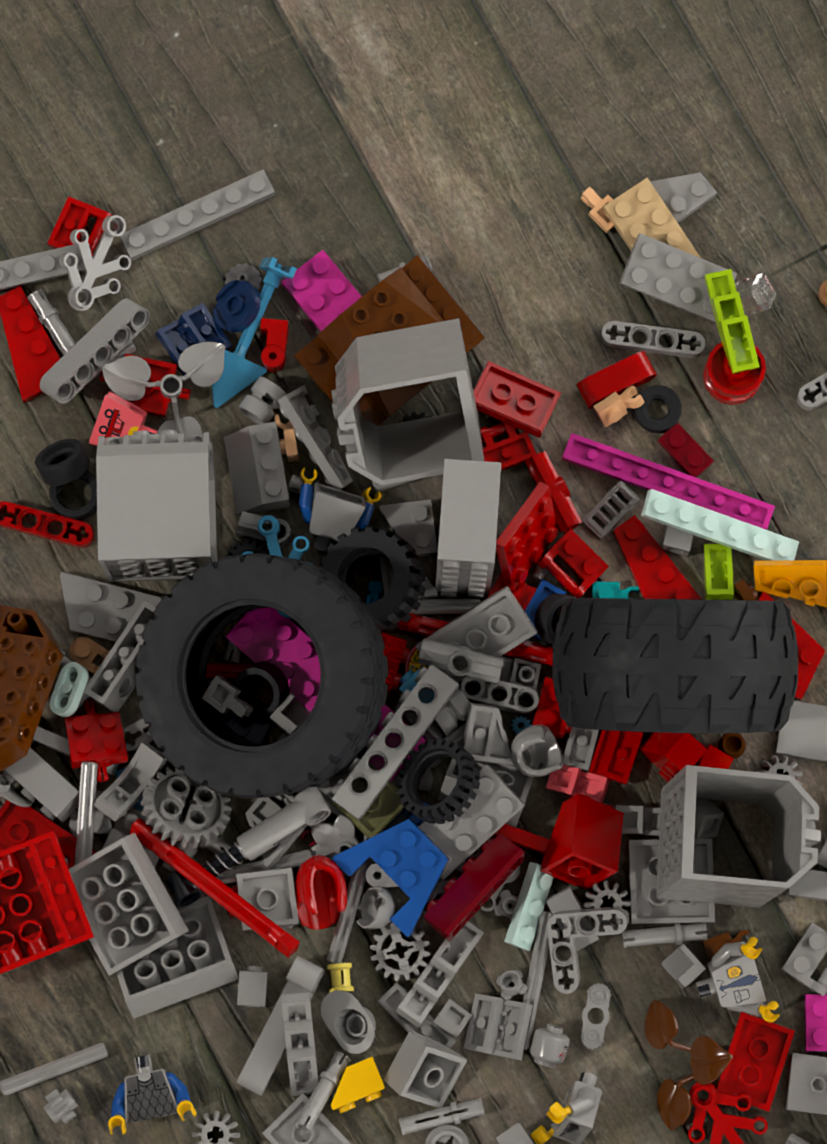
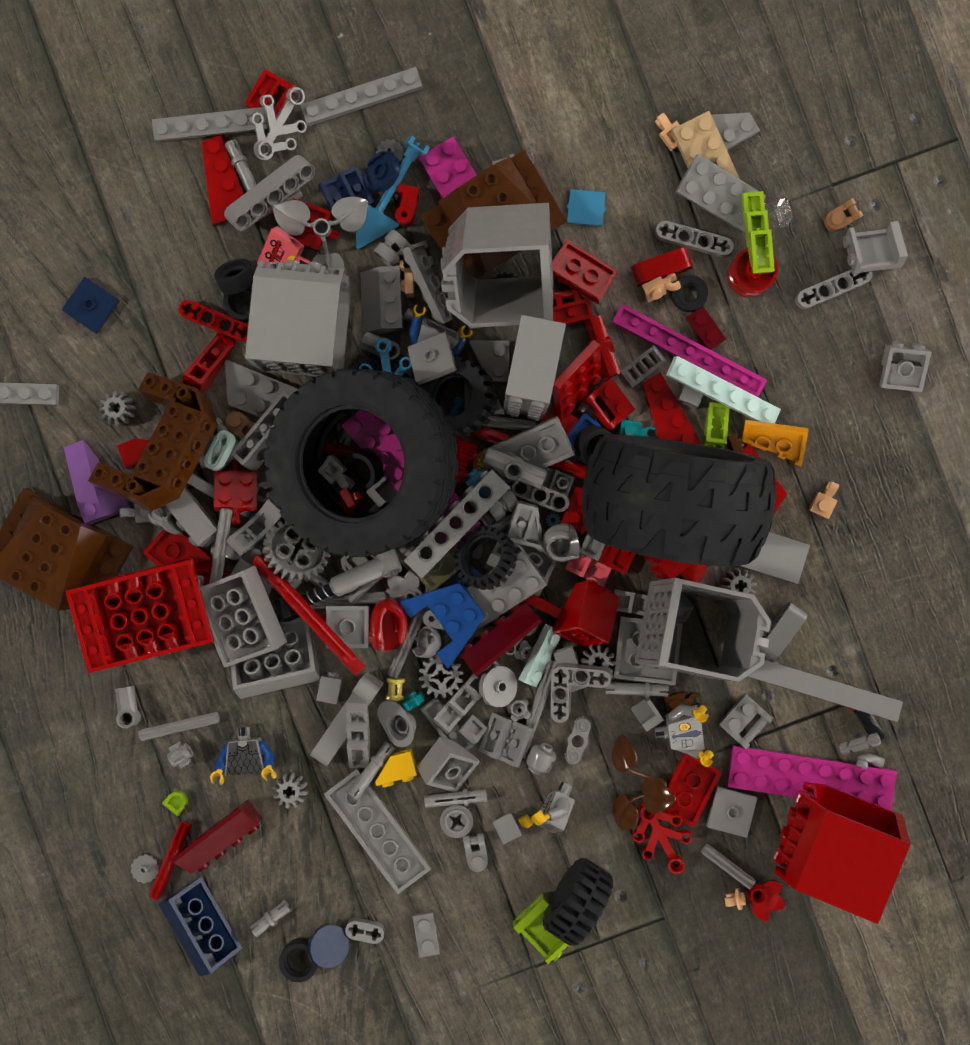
camera: 10 degrees right, 10 degrees up
none -> red slope [183,333,235,394]
none -> red tile [338,488,362,517]
none -> teal plate [402,691,425,711]
none -> light grey plate [407,332,457,385]
none -> light grey plate [479,666,517,707]
none -> dark azure piece [566,189,606,227]

